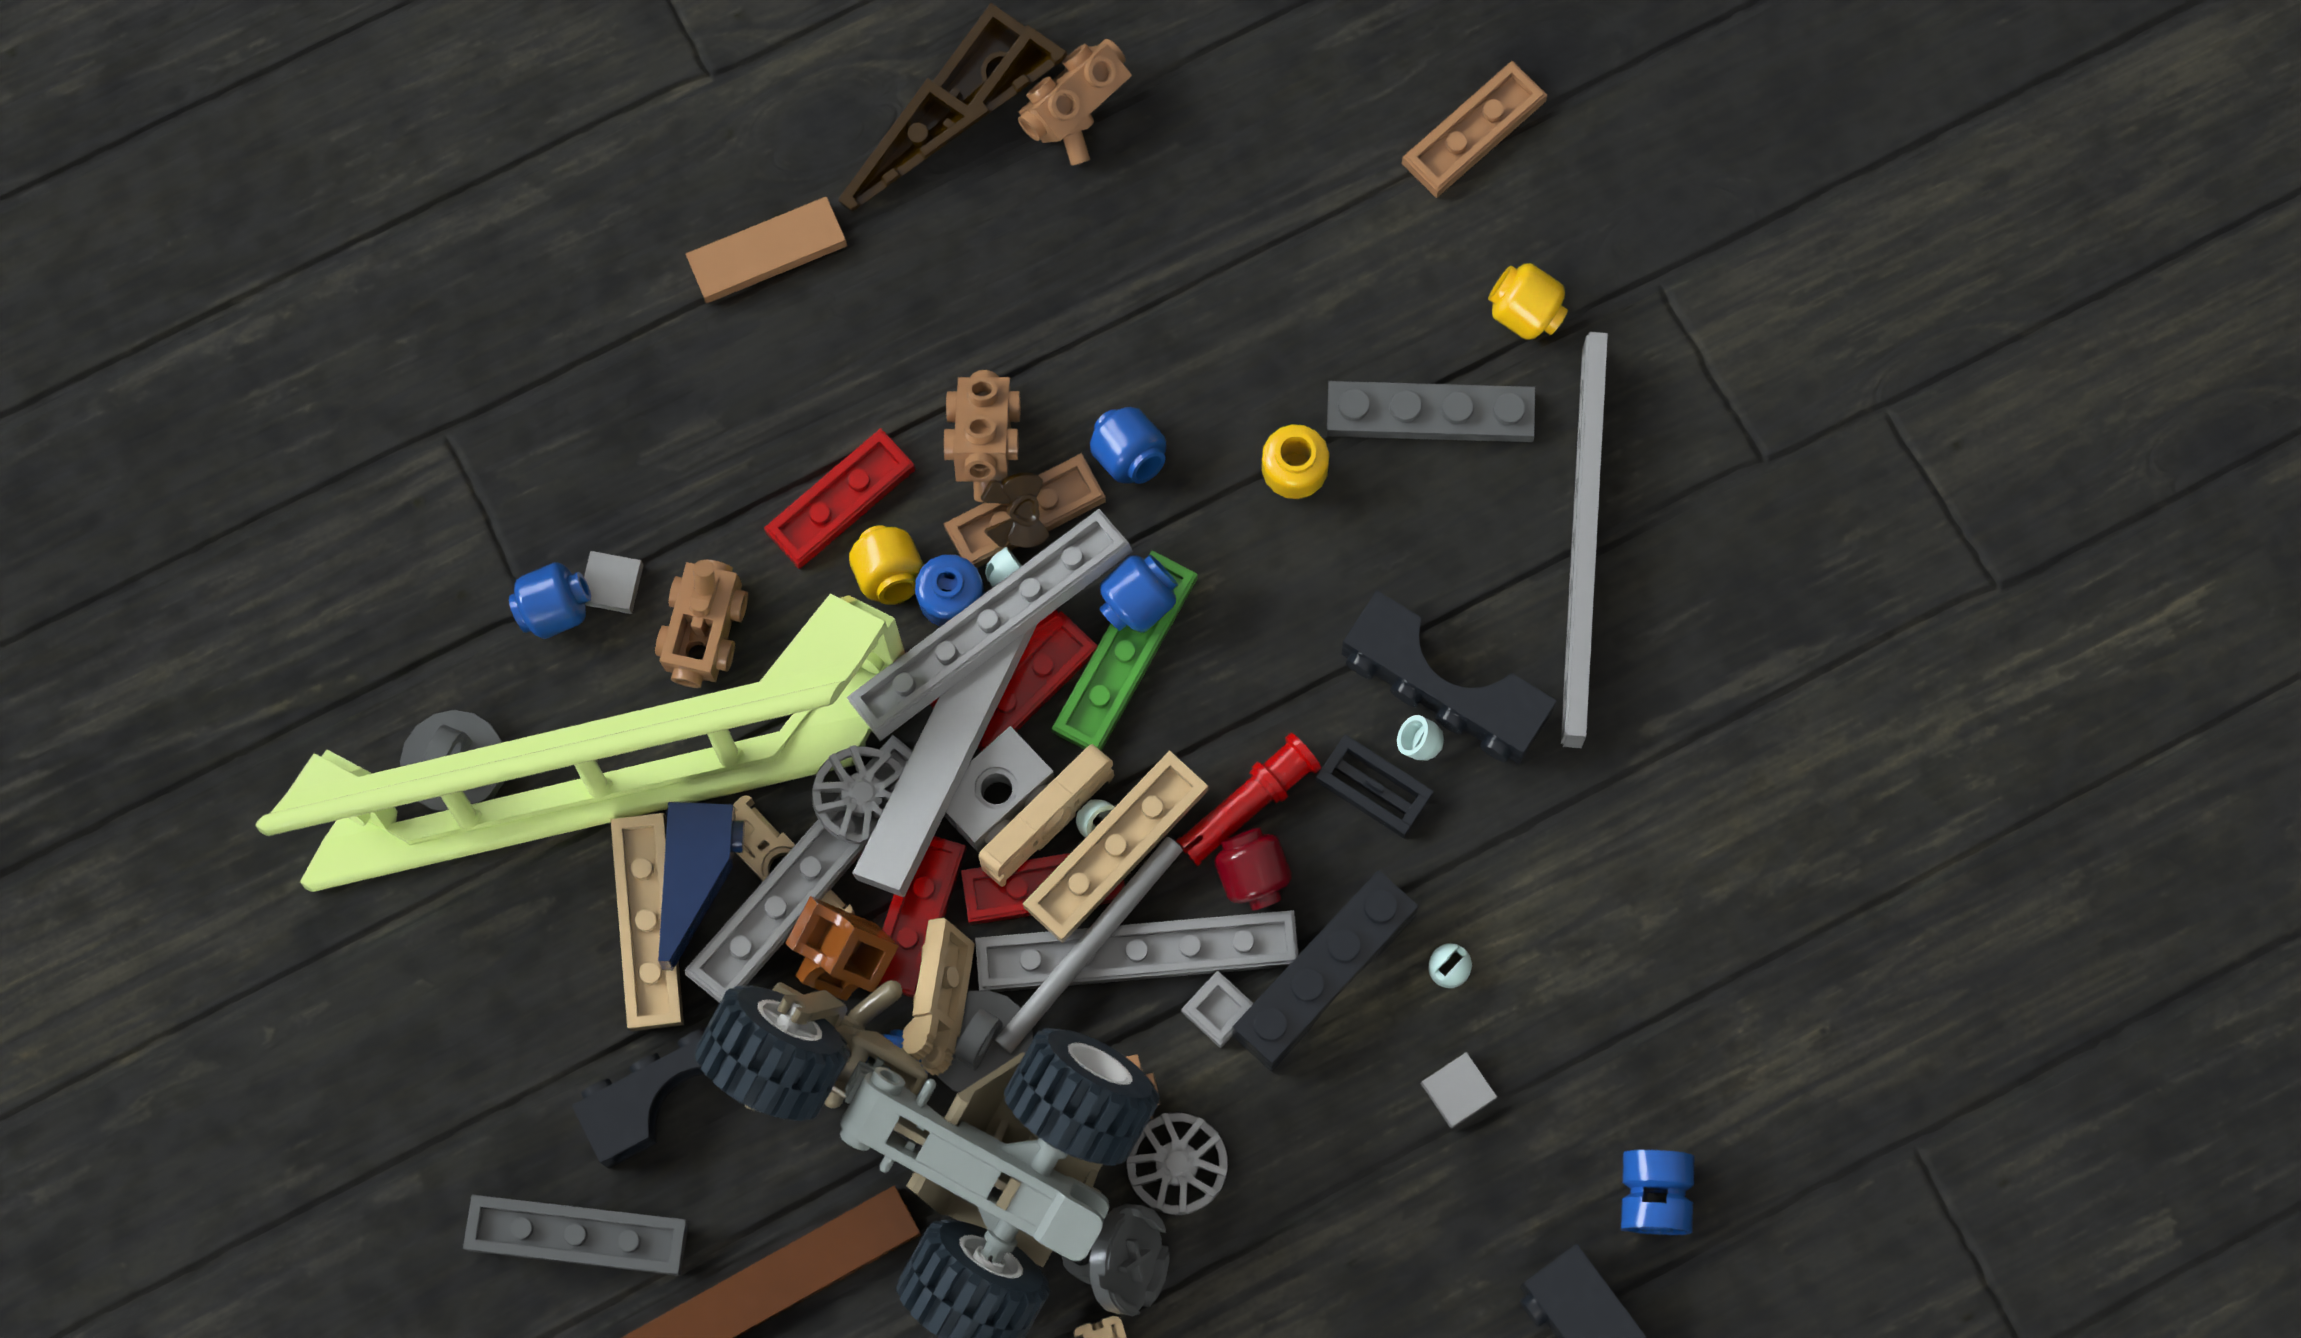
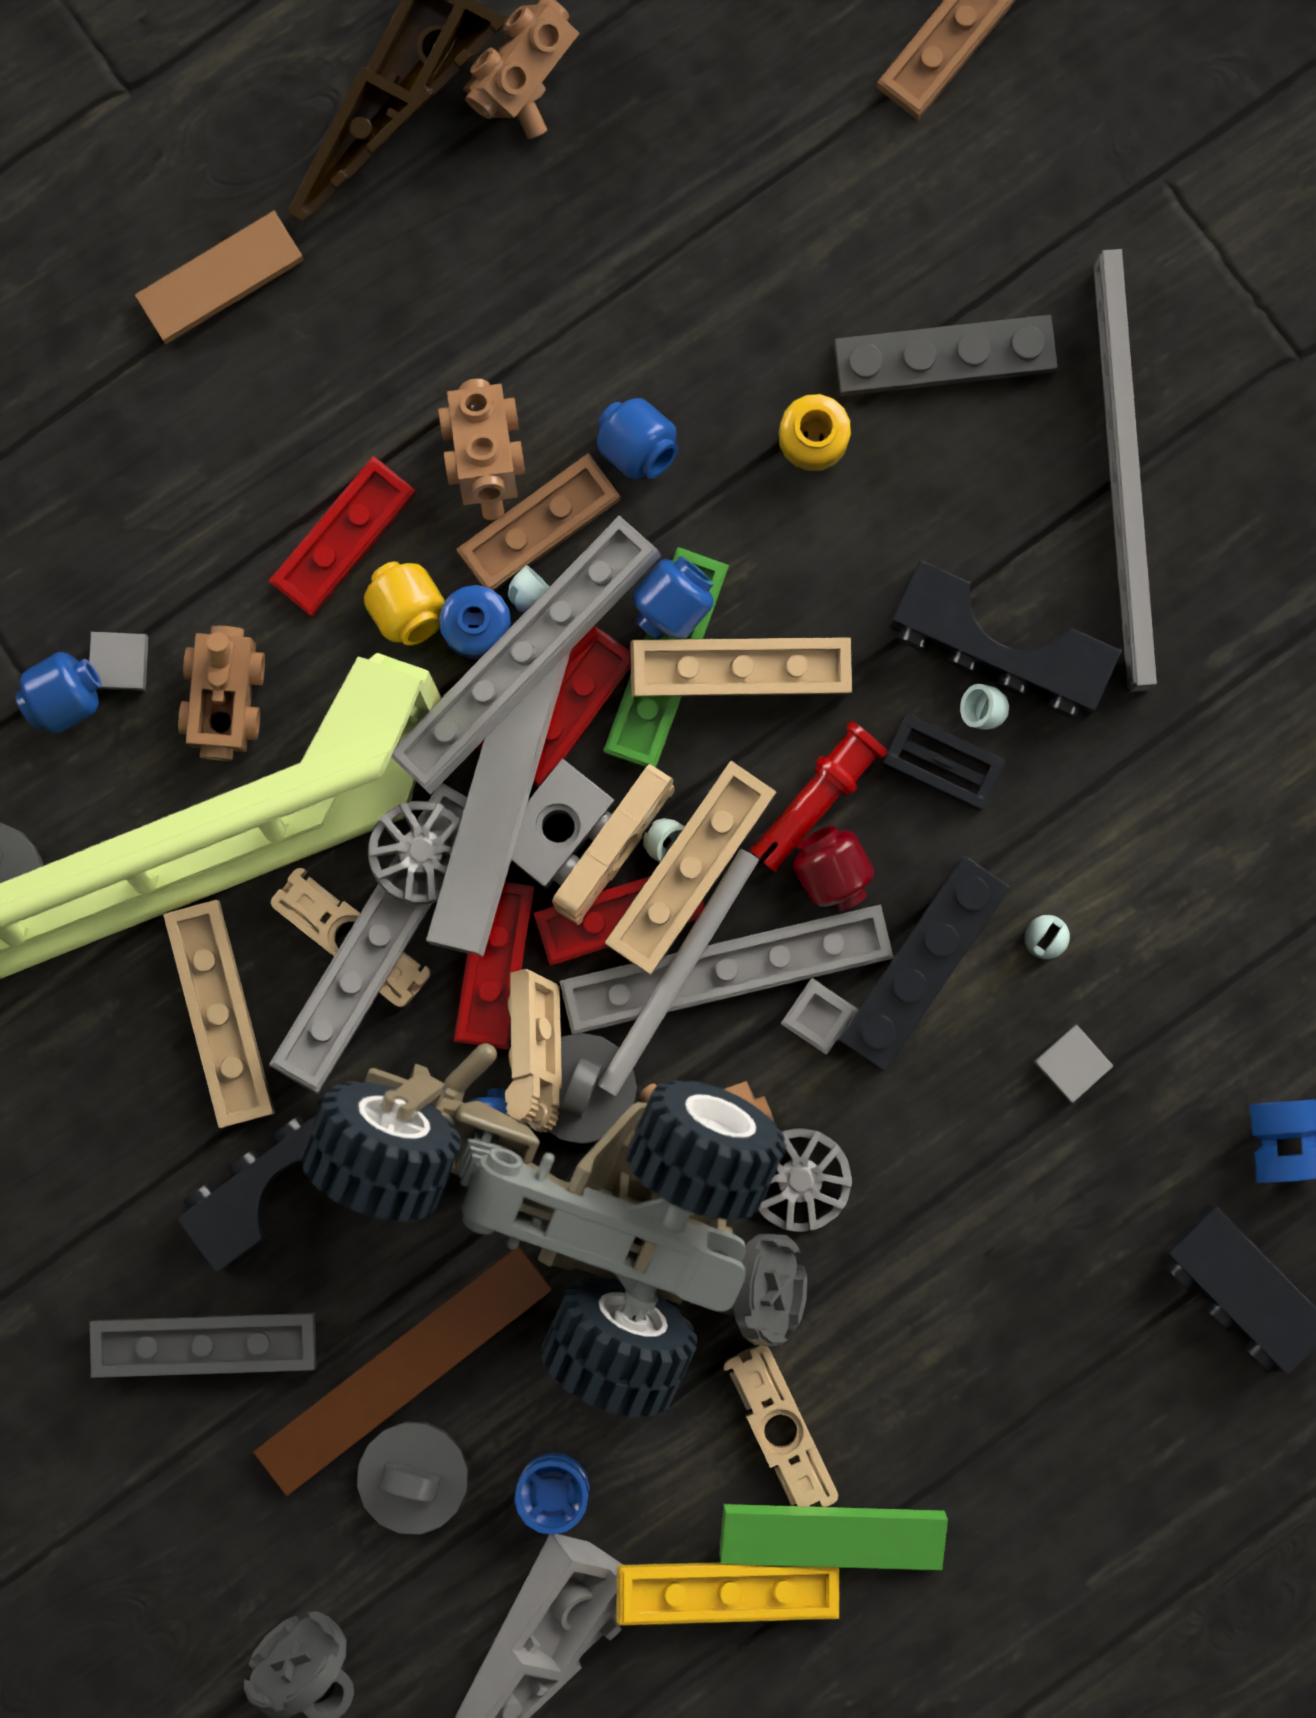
camera: 15 degrees left, 10 degrees up
dark blue slope [658,802,745,971] -> none
dark orange brick [786,896,899,1001] -> none
dark brown piece [981,472,1049,548] -> none
yellow head [1488,263,1568,340] -> none
none -> tan plate [630,638,852,697]

